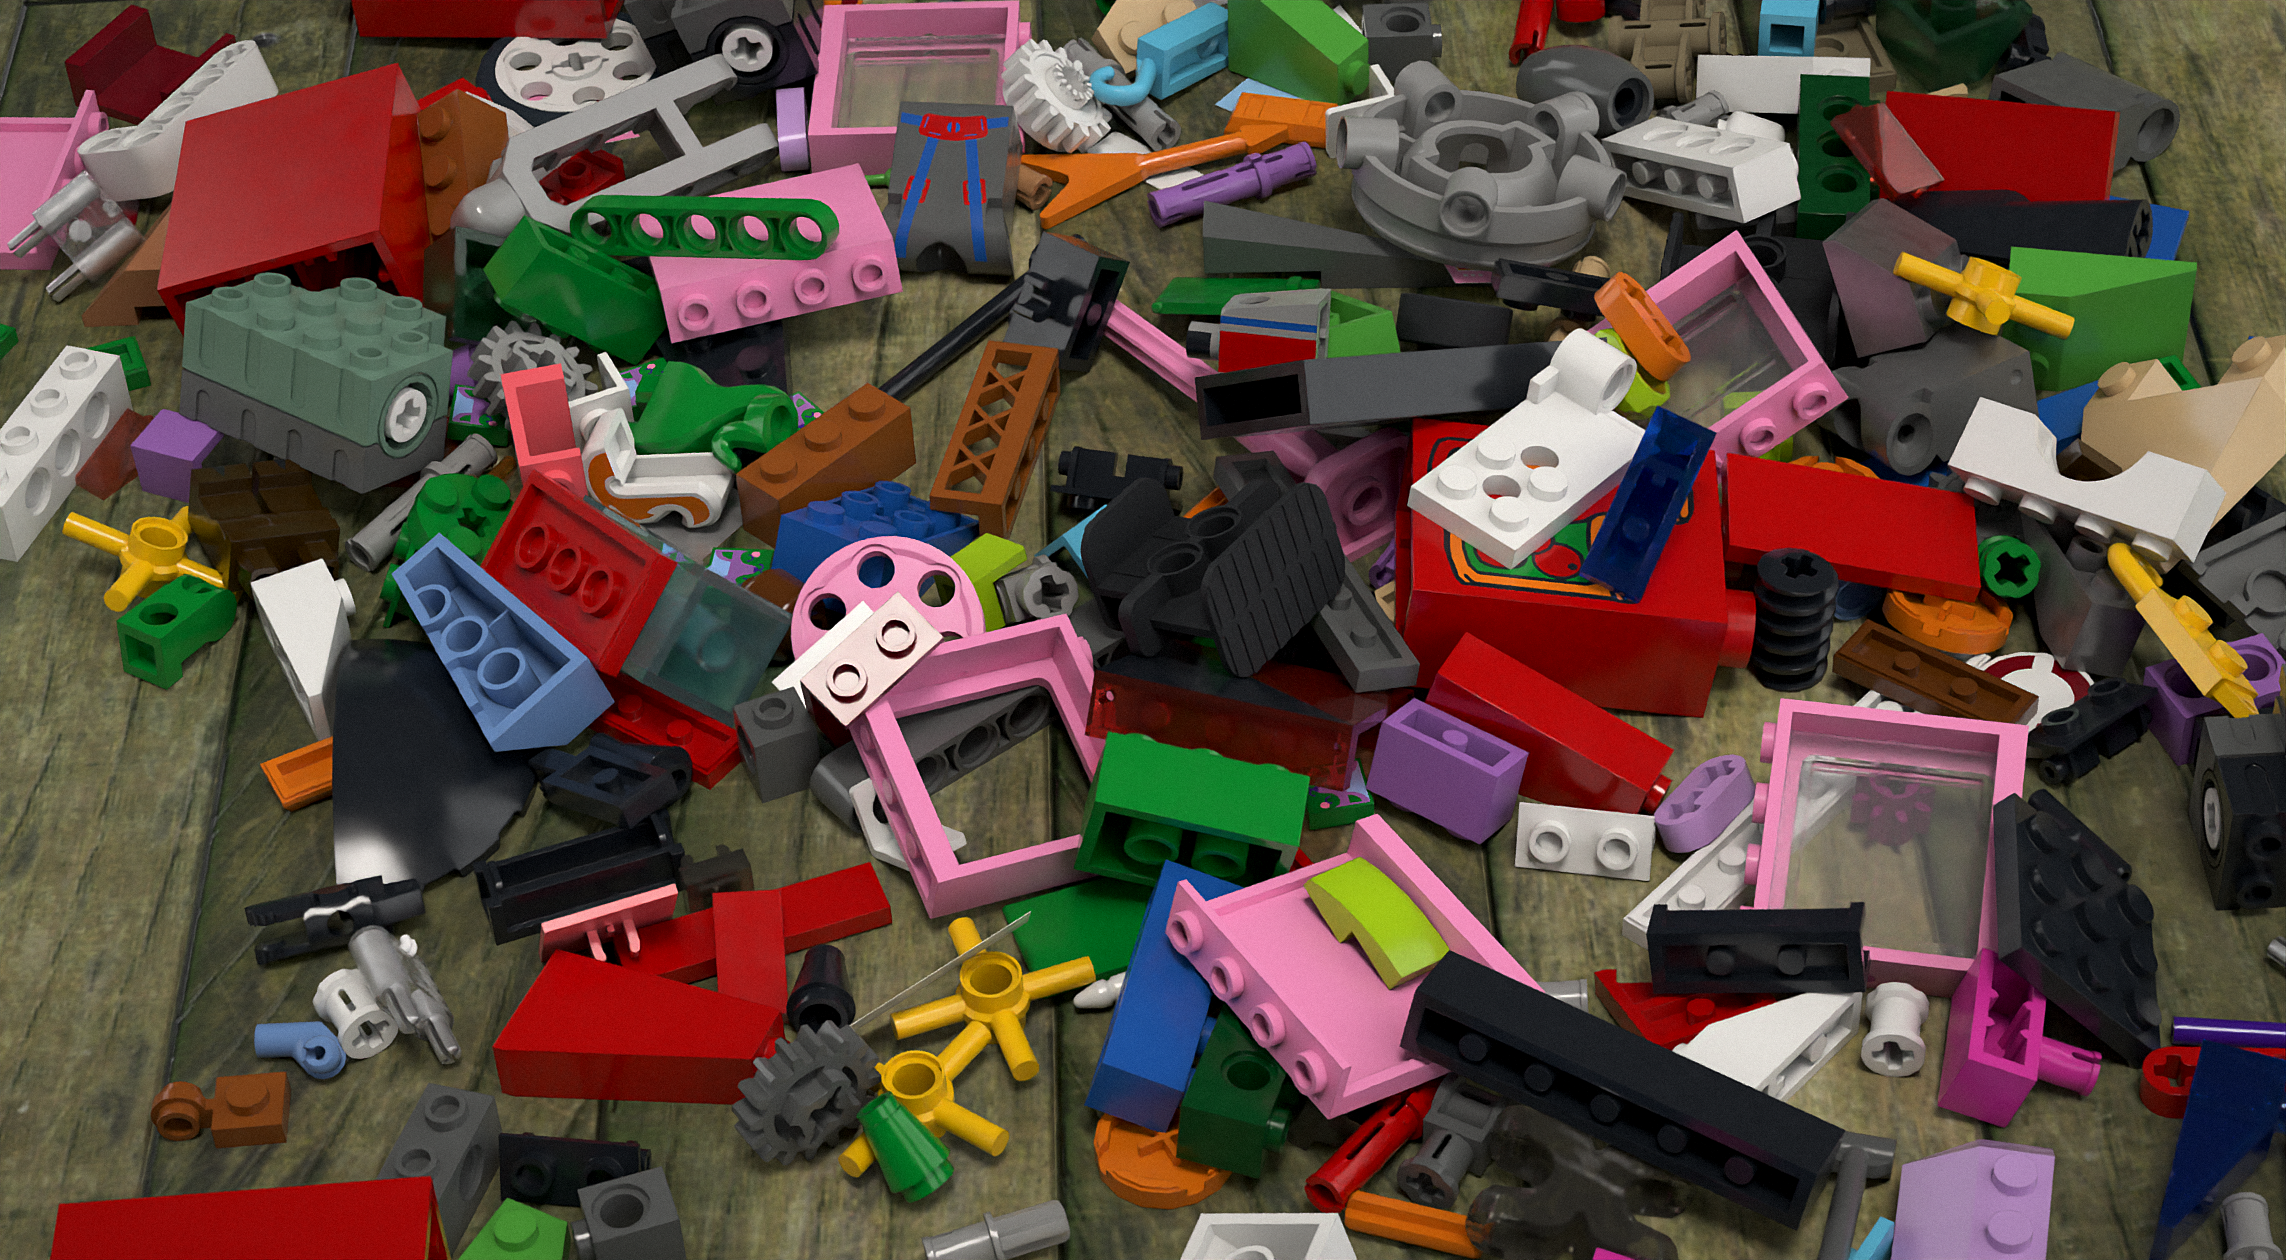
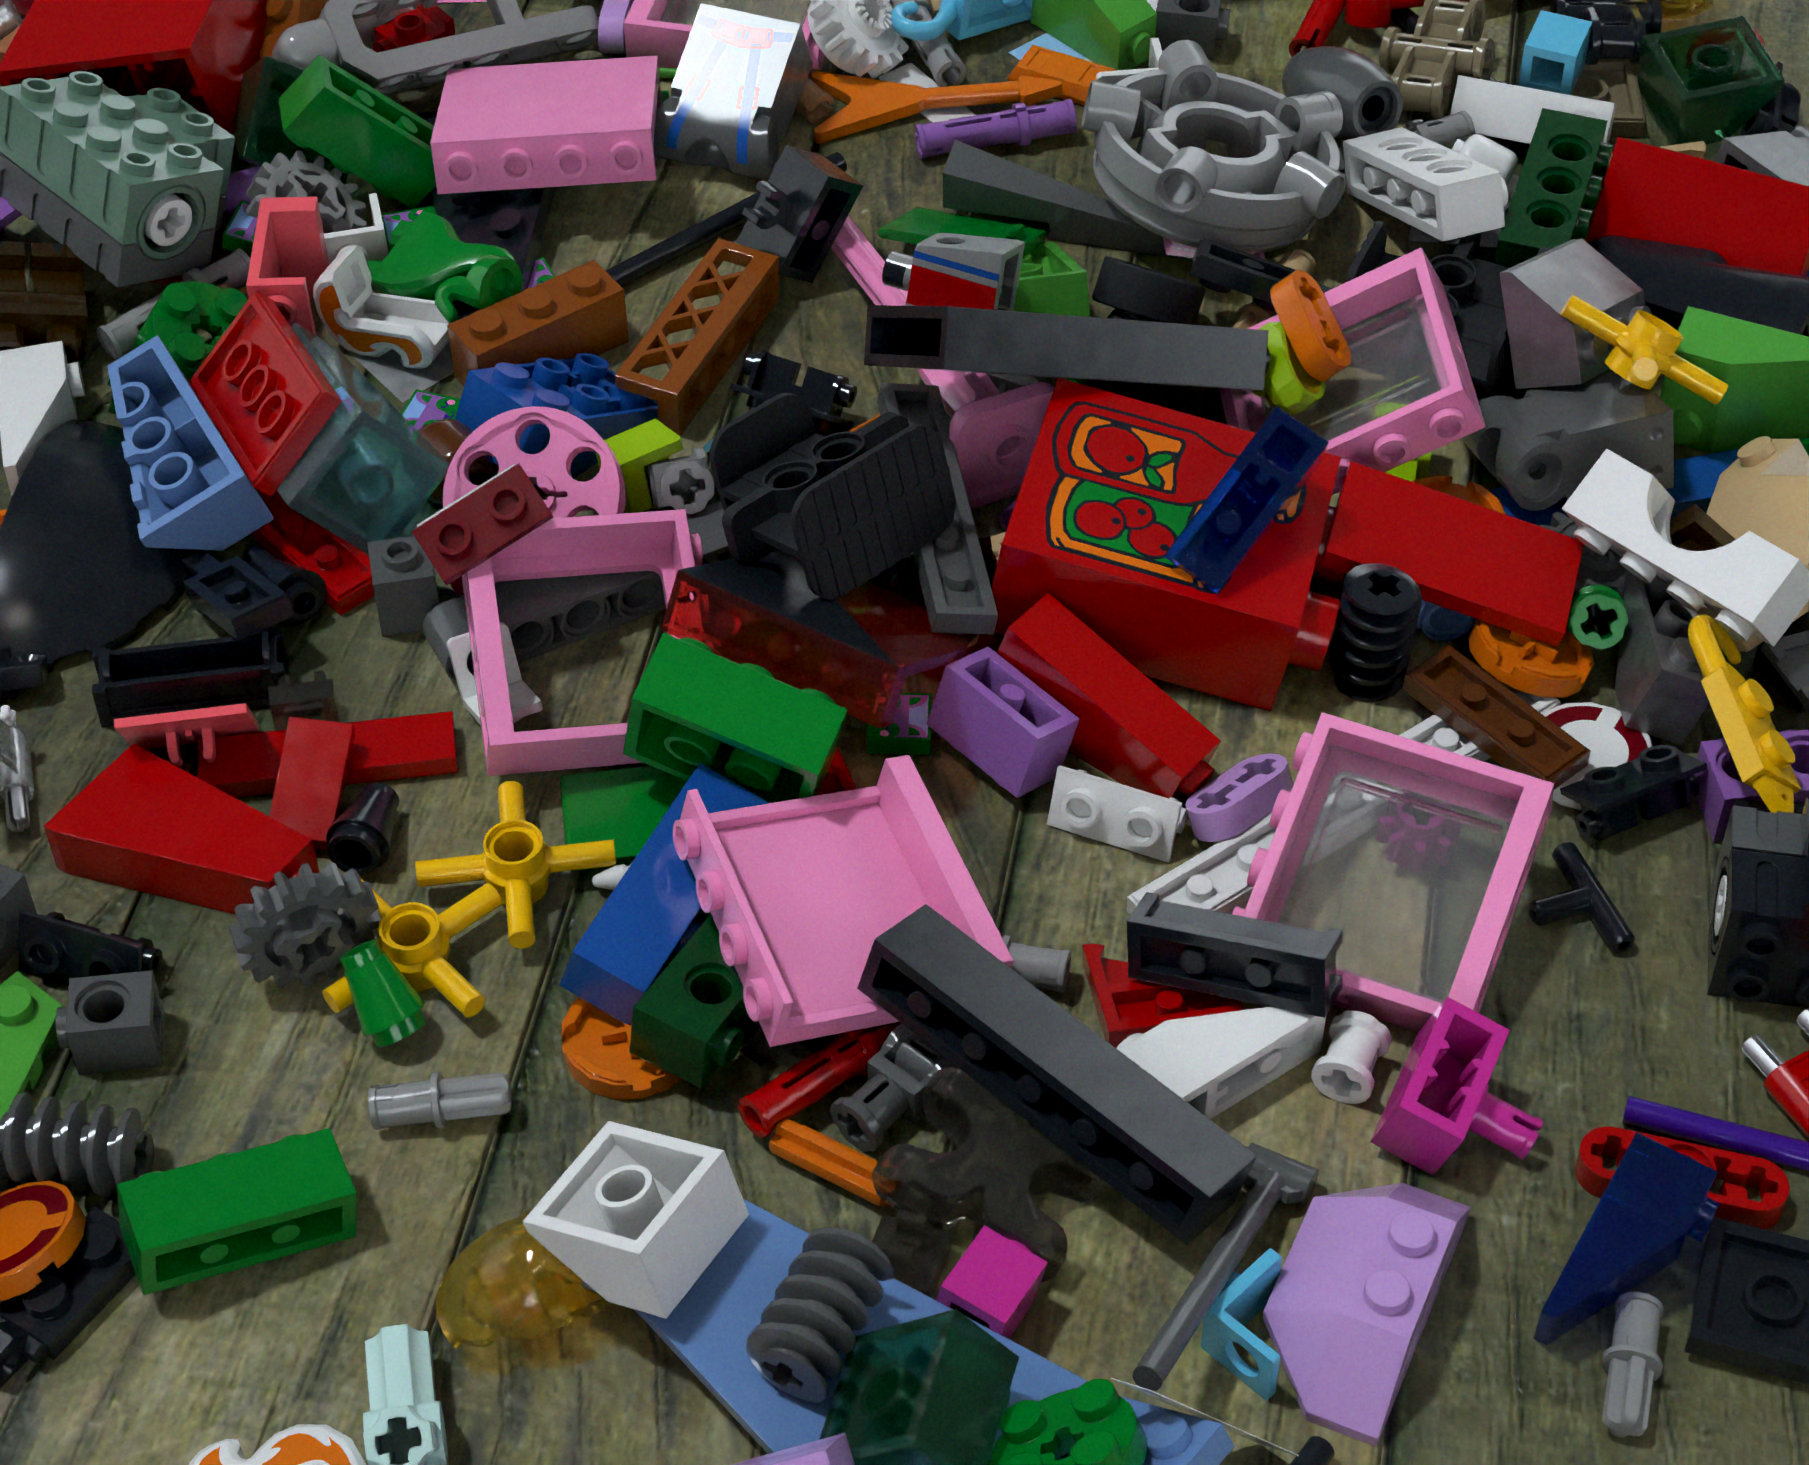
camera: 10 degrees right, 5 degrees up
green beam [570,195,839,260] -> none
white sticker [850,911,1031,1031] -> none
lime slope [1303,857,1450,990] -> none
white hinge [1407,328,1663,570] -> none
clear red piece [1830,102,1945,202] -> none
black plate [1993,793,2162,1069] -> none

